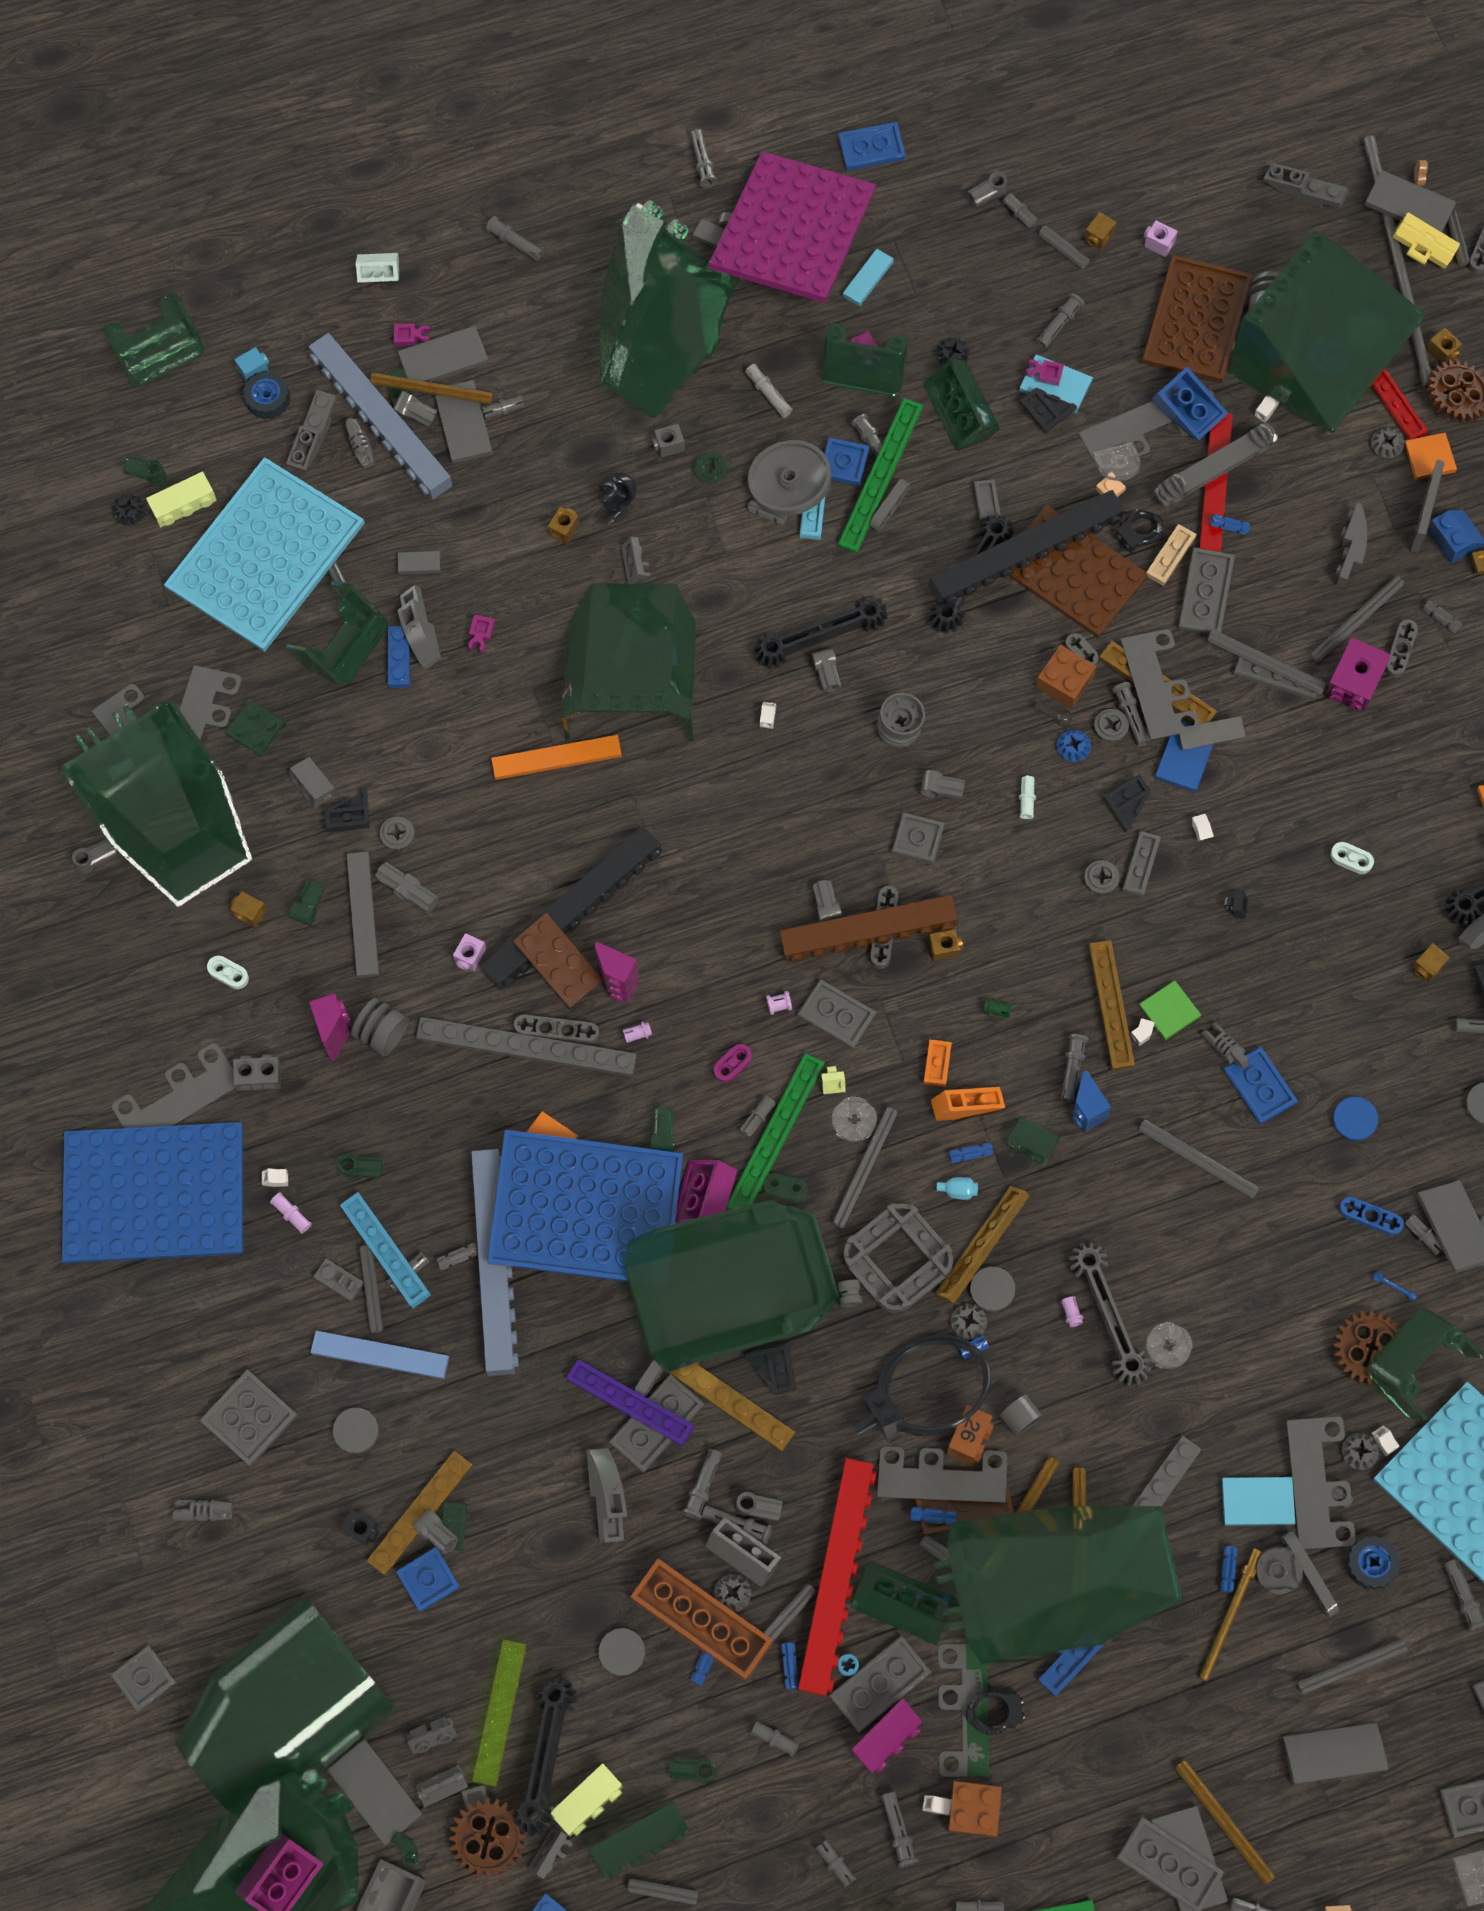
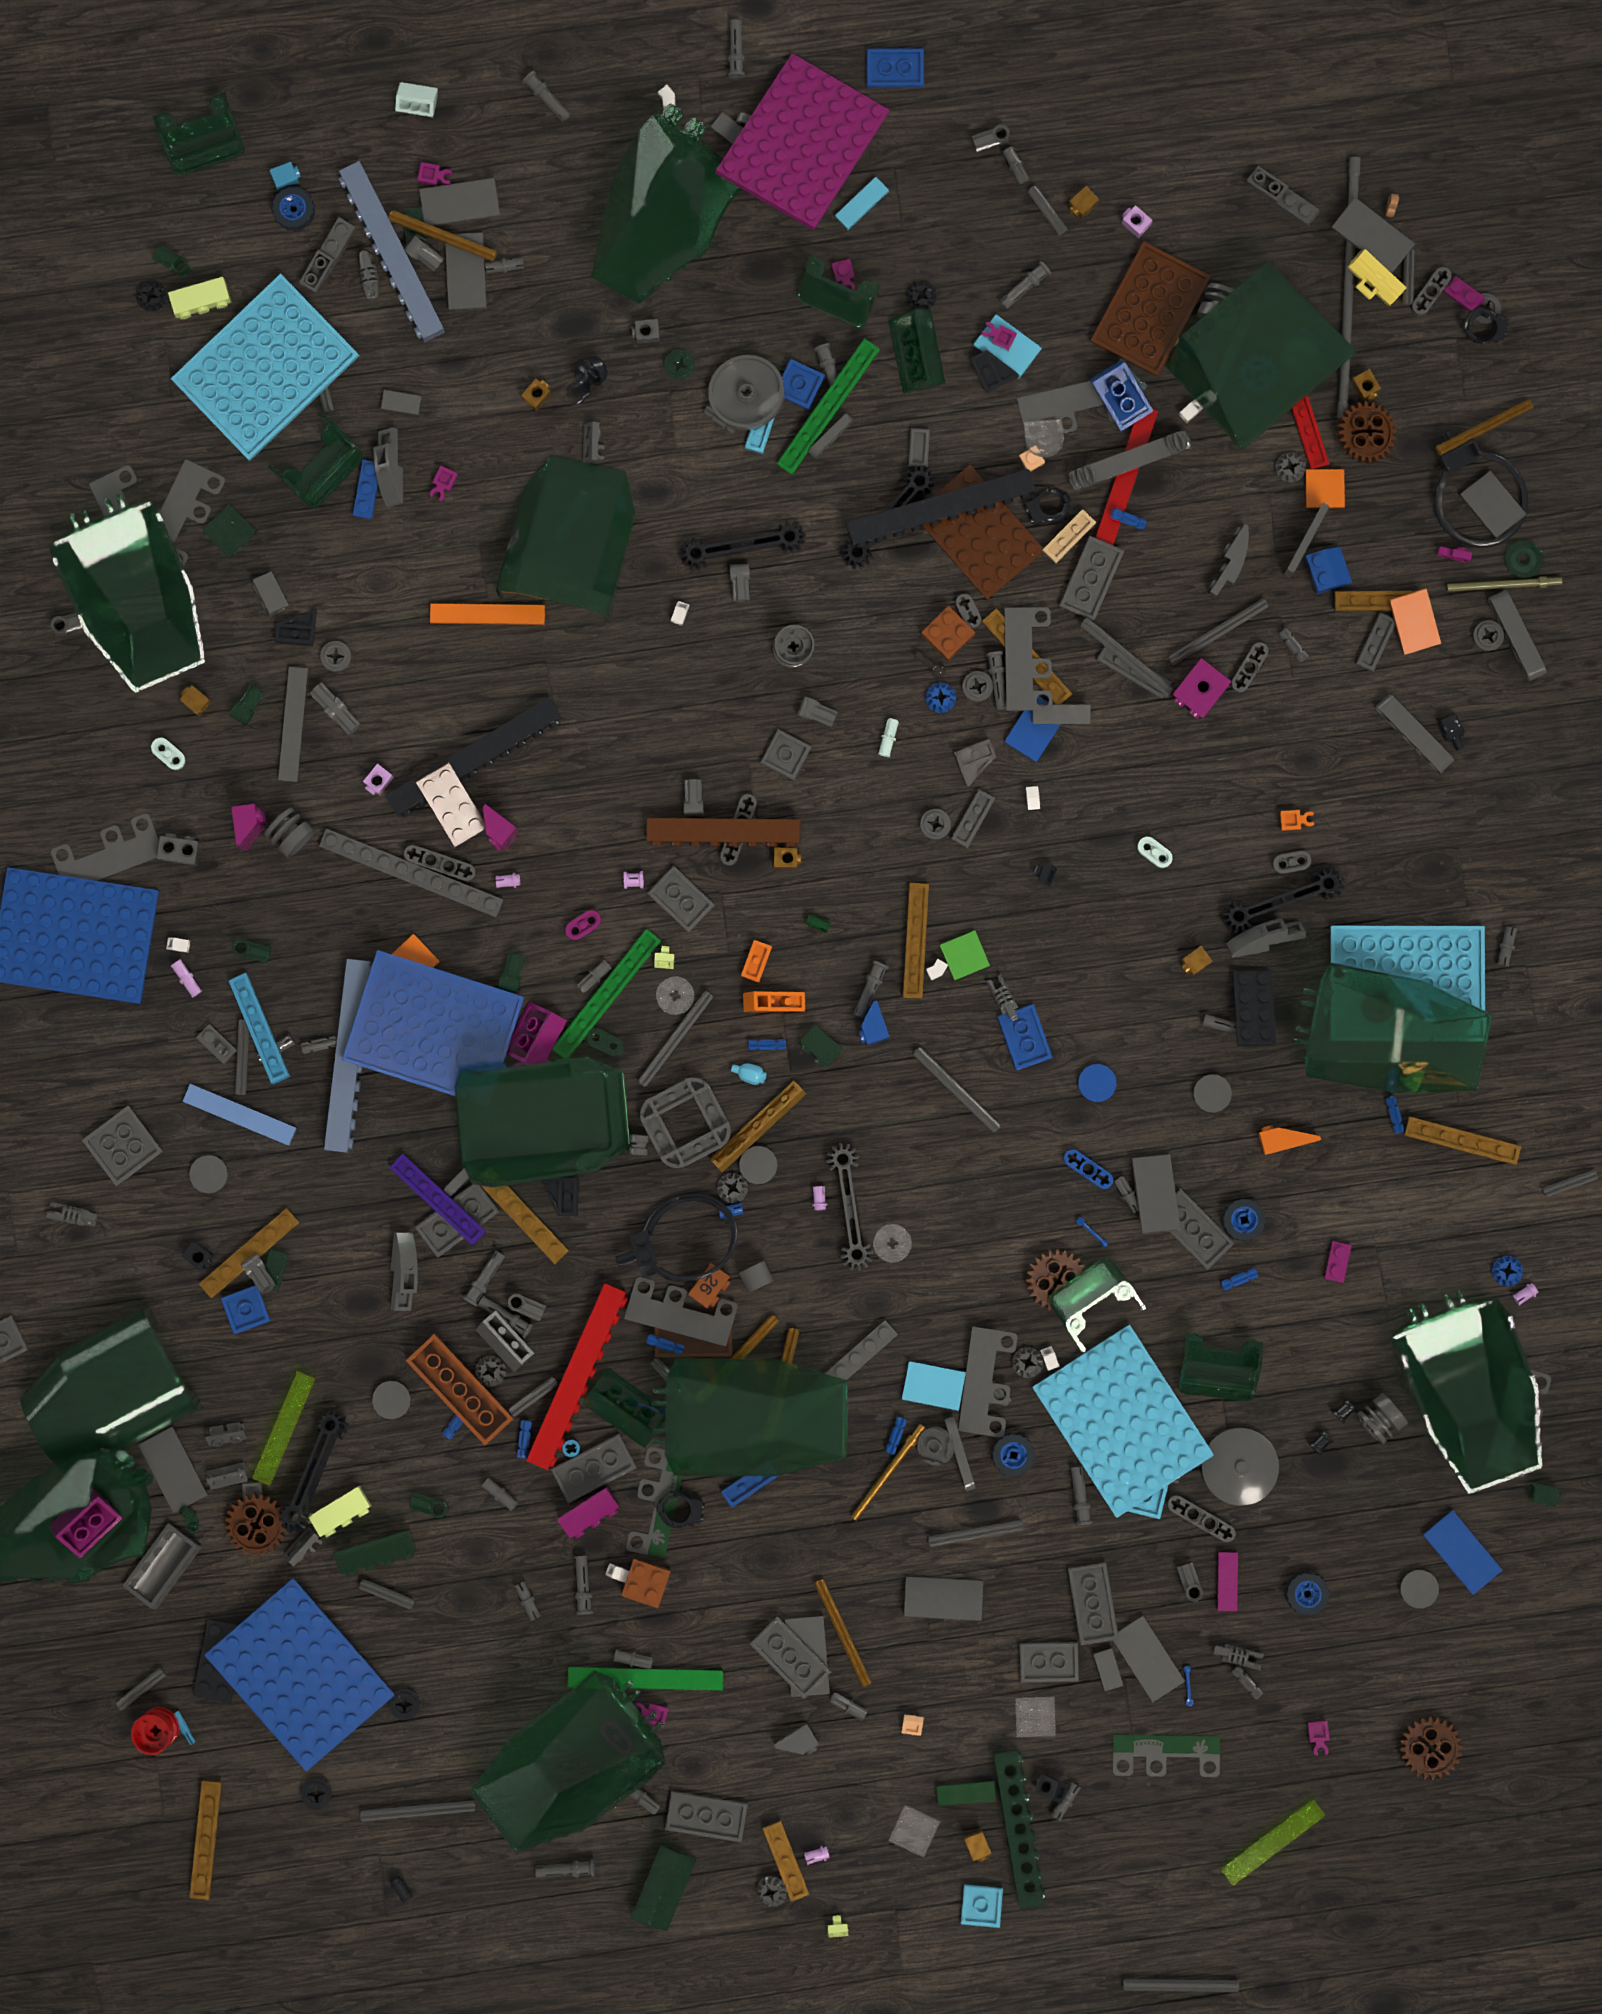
camera: 10 degrees right, 15 degrees up
light grey pin [745,364,793,418] -> none

